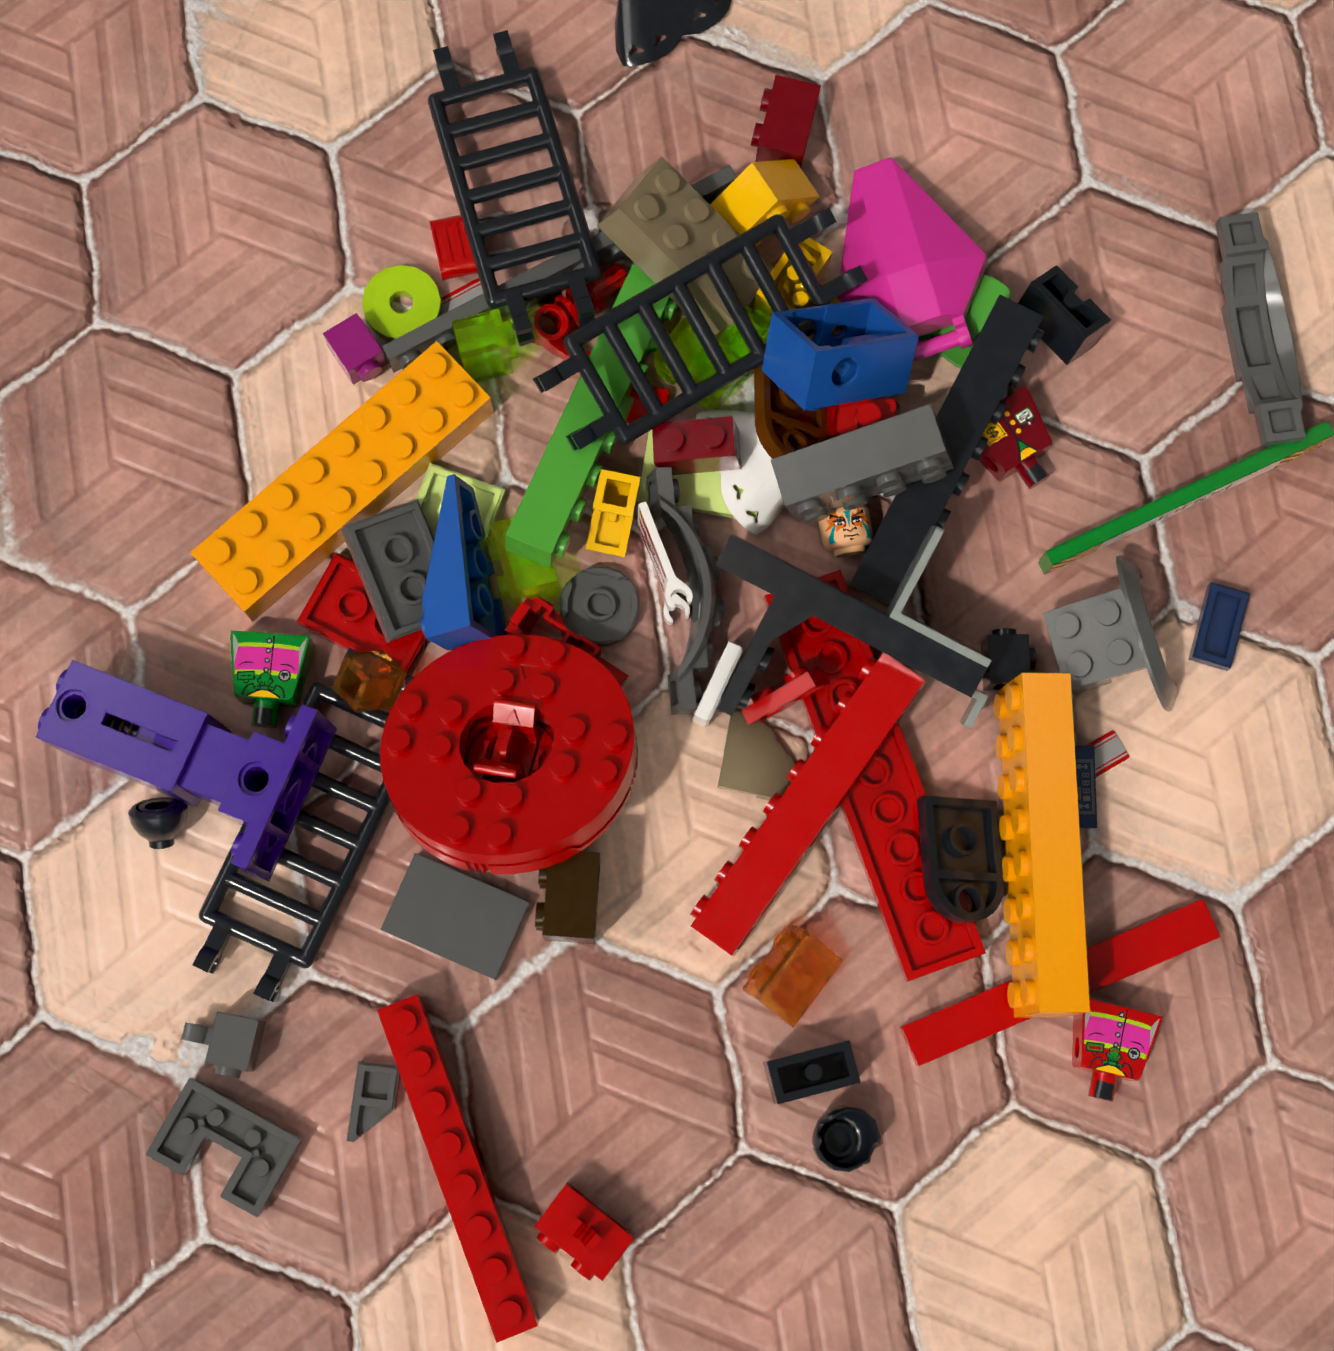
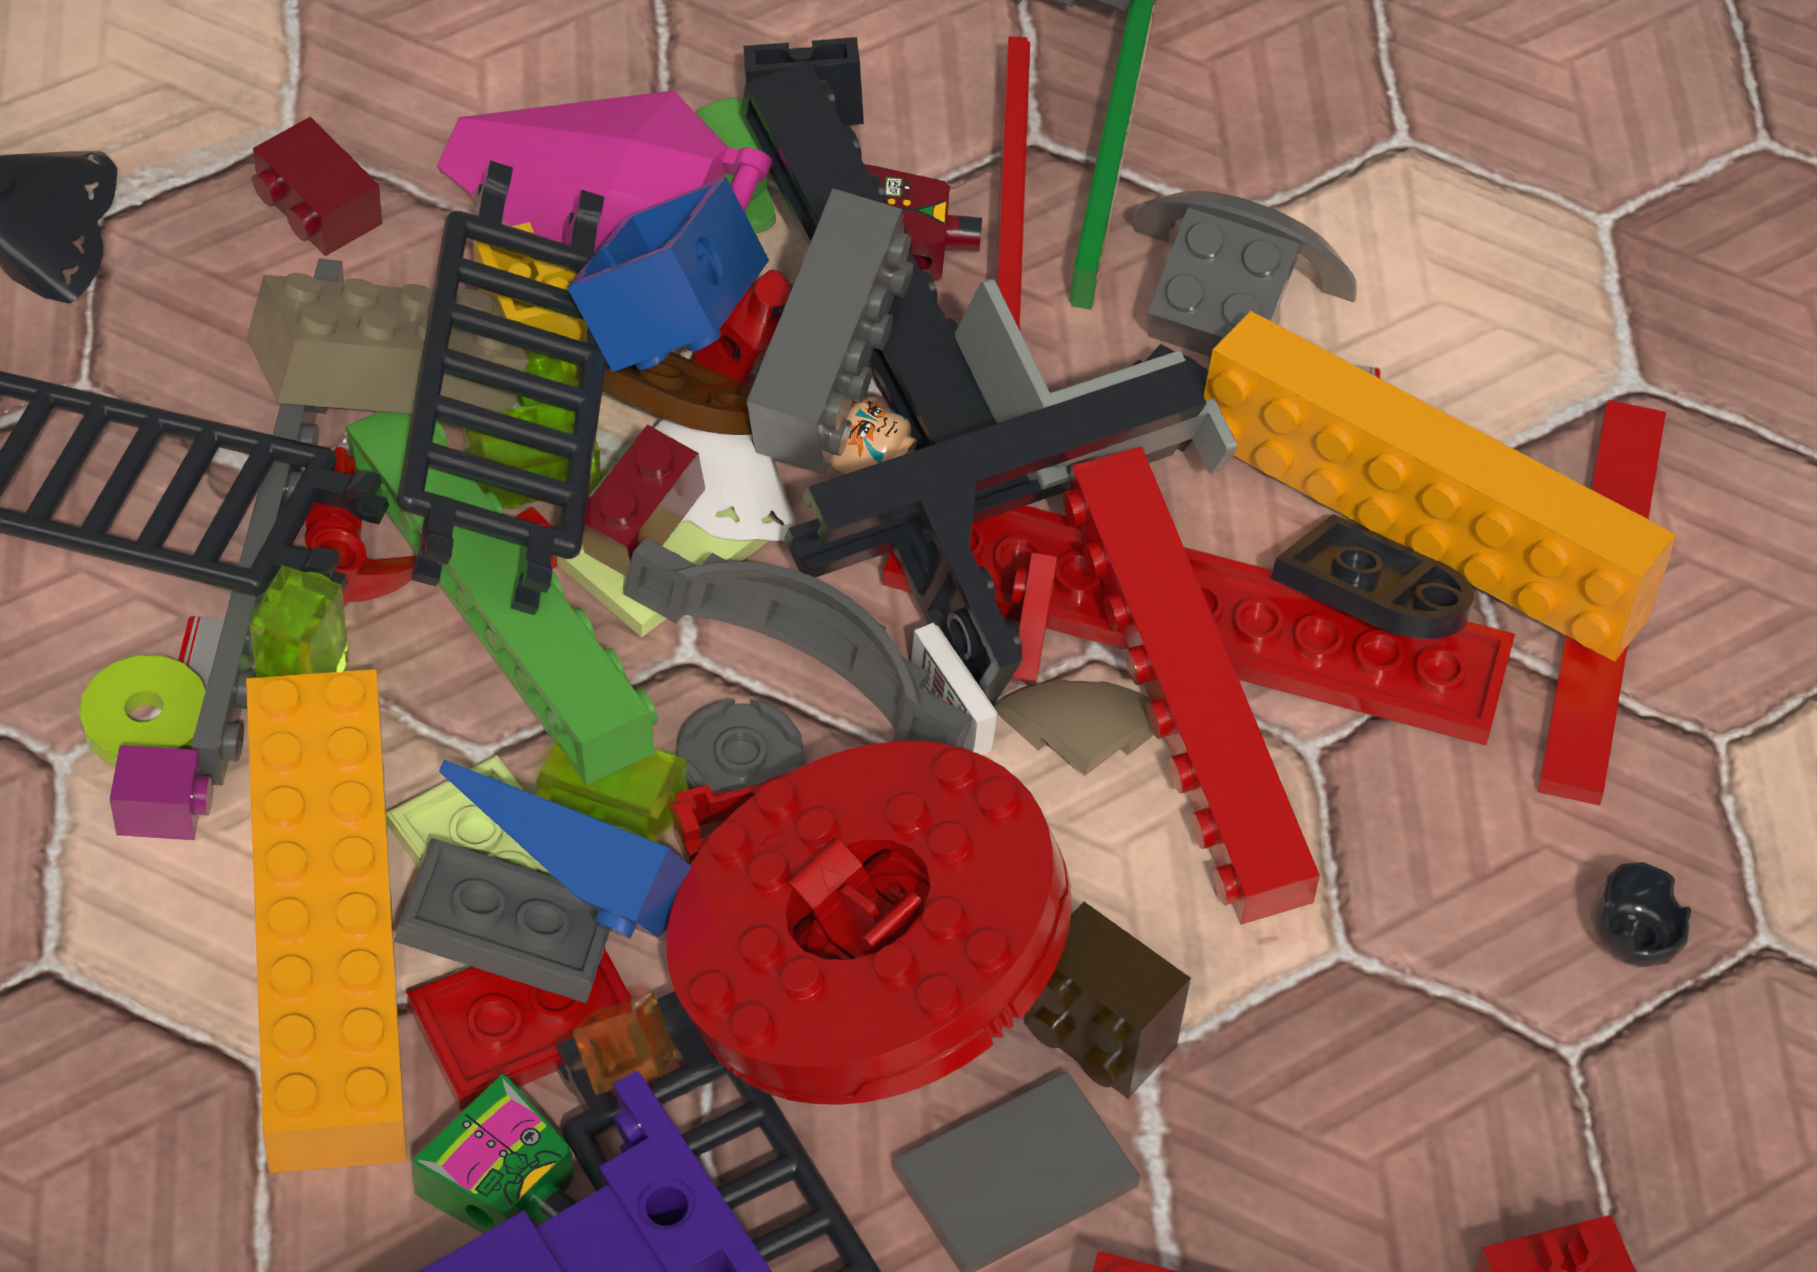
camera: 50 degrees left, 25 degrees down
red piece [429,212,512,280] -> none
yellow brick [585,469,641,557] -> none
white flag [637,501,693,625] -> none
yellow brick [710,159,820,247] -> none
clear orange bracket [743,924,843,1028] -> none
black brick [763,1040,861,1104] -> none
torso [1072,999,1163,1102] -> none
dark blue tile [1188,582,1250,671] -> none
none -> red tile [996,36,1031,331]

